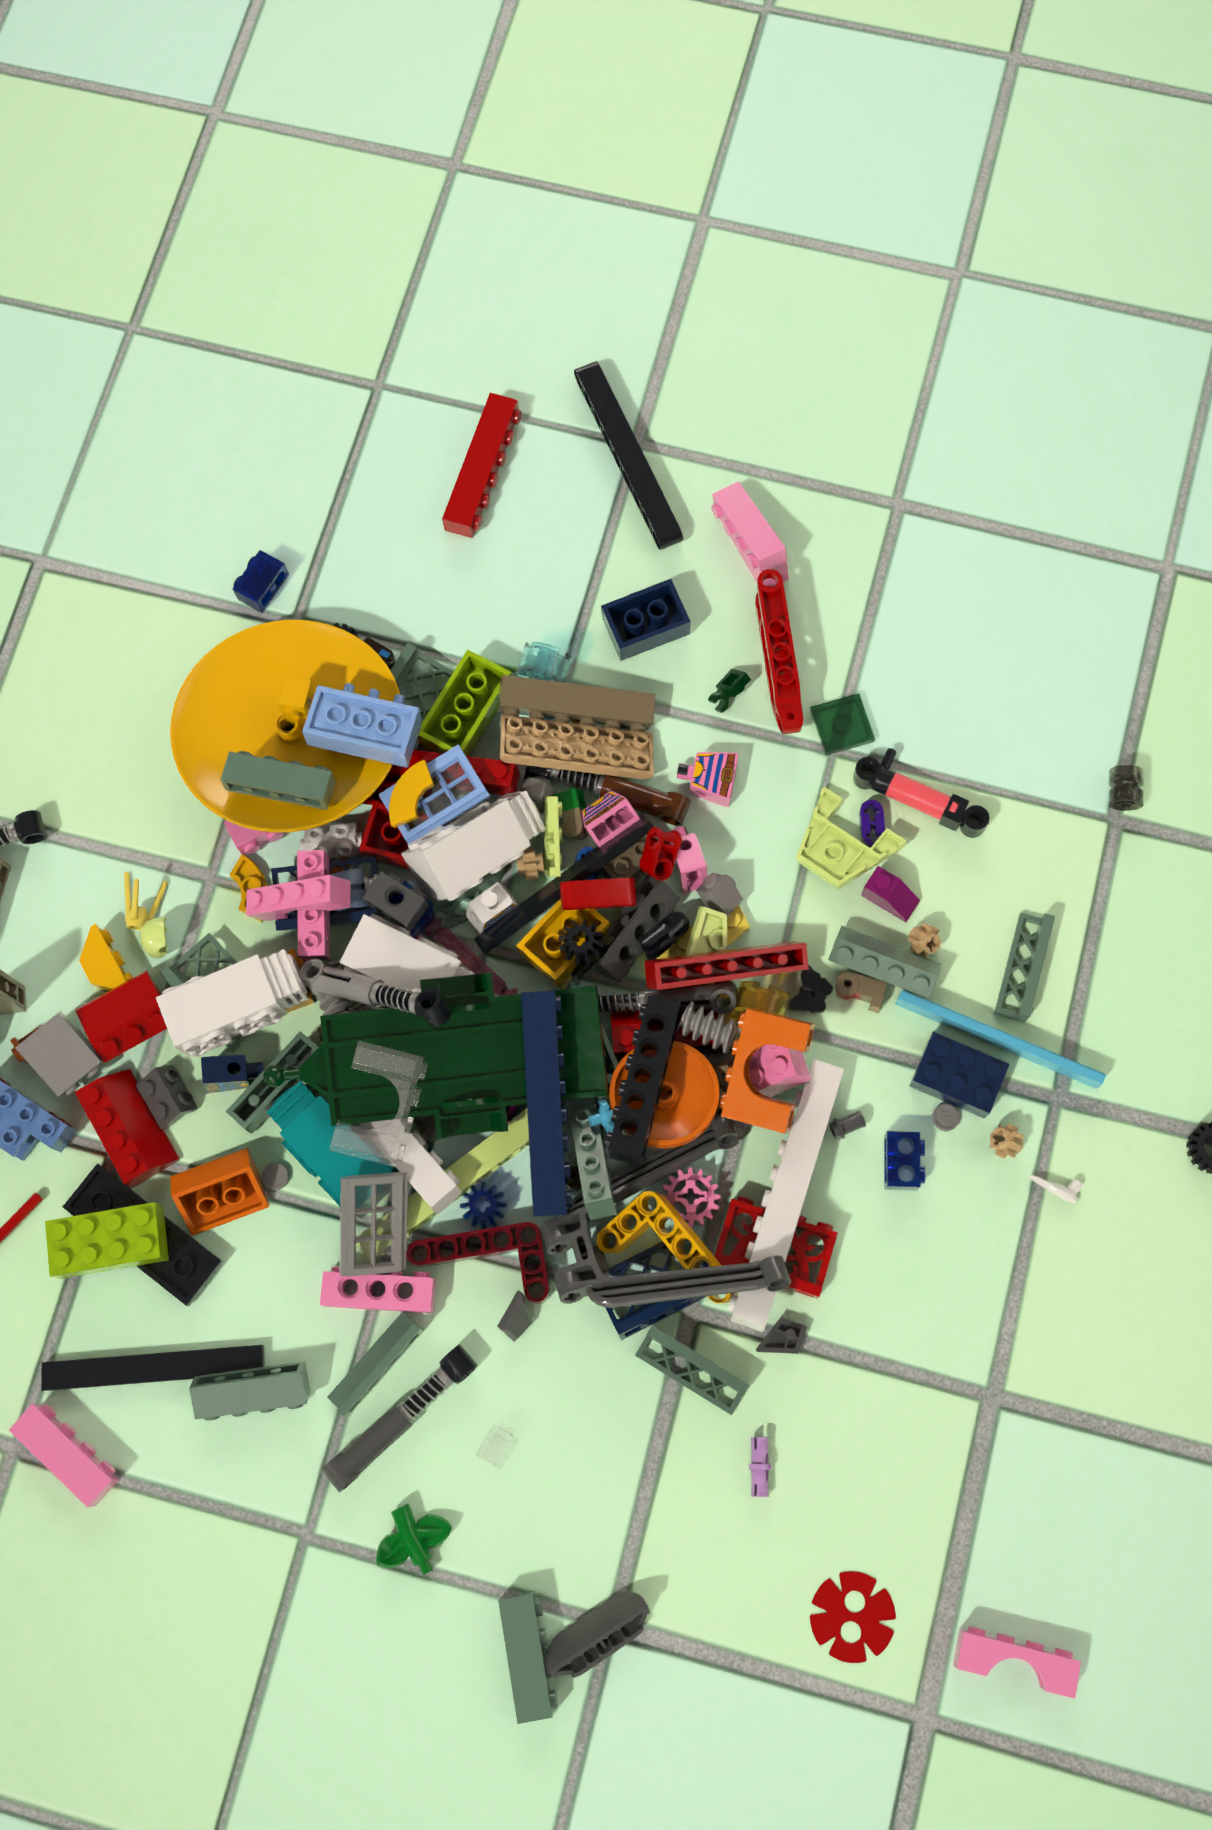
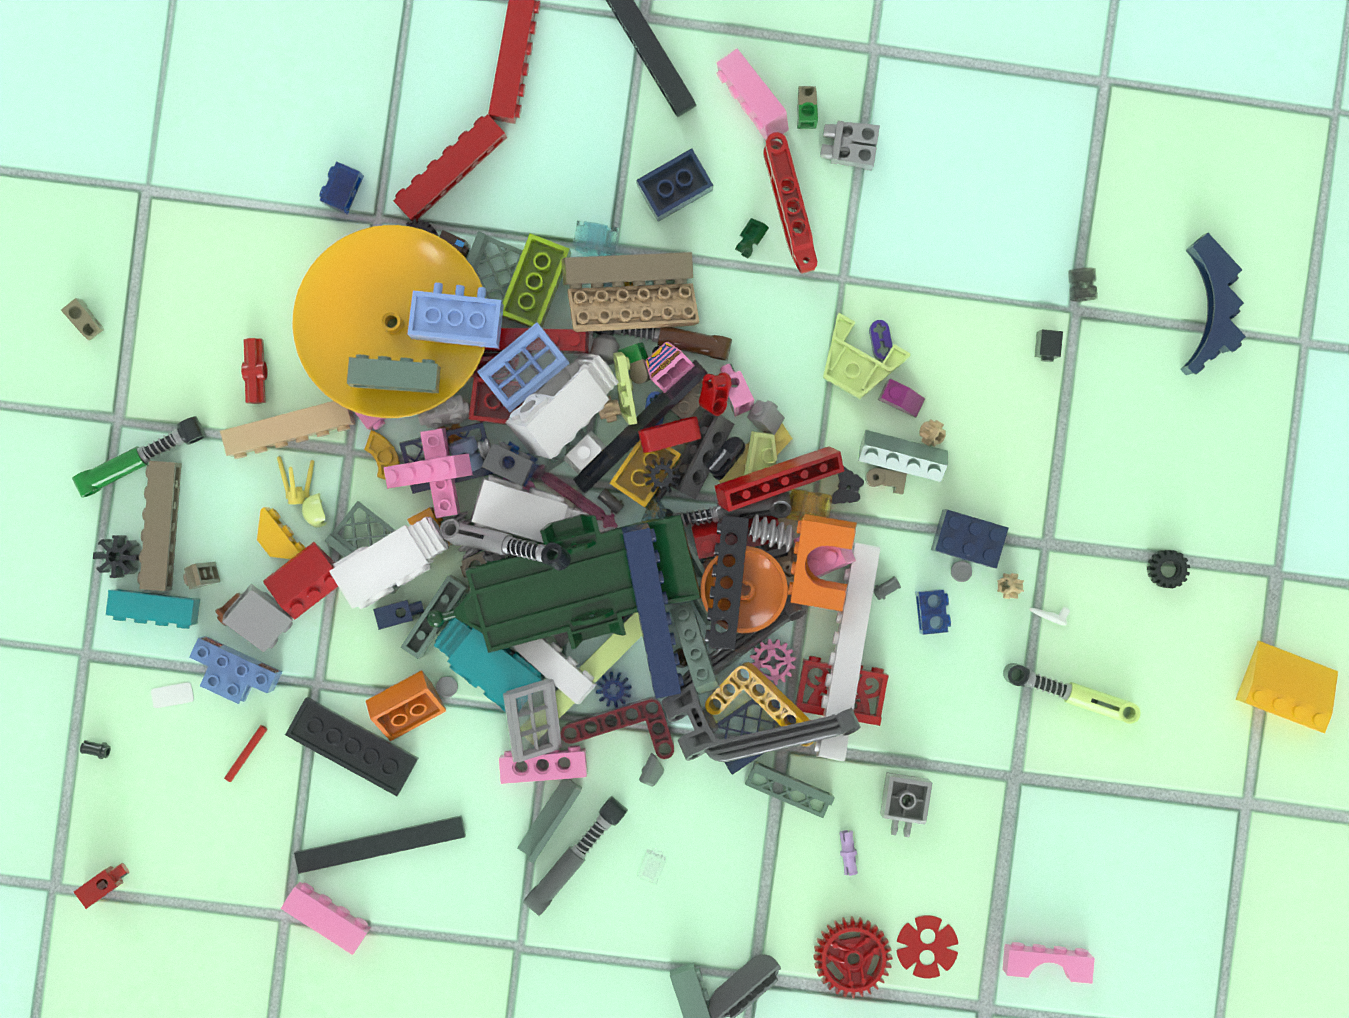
camera: 15 degrees left, 15 degrees up
lime brick [45,1202,169,1279] -> none
red slope [75,1069,180,1188] -> none
dark grey bracket [136,1065,198,1130] -> none
sand green brick [189,1361,311,1421] -> none
yellow brick [278,676,315,720] -> none
clear arch [329,1040,428,1167] -> none
green plant [376,1503,452,1575] -> none
yellow tile [389,760,434,828] -> none
medium azure plant [588,1099,614,1134] -> none
torso [676,752,739,808] -> none
dark grey piece [756,1317,807,1354] -> none
clear green tile [810,693,875,756] -> none
piece [853,748,990,838] -> none
medium azure tile [895,990,1106,1089] -> none
sand green fence [994,912,1055,1022] -> none
none -> tan brick [220,401,355,459]
none -> red piece [241,338,268,404]
none -> red brick [393,114,507,221]
none -> dark grey pin [597,488,625,515]
none -> green leg [797,86,818,129]
none -> red gear [813,916,893,998]
none -> light grey hips [820,120,880,171]
none -> light grey hinge [880,772,933,838]
none -> piece [1003,663,1141,724]
none -> black brick [1034,329,1063,362]

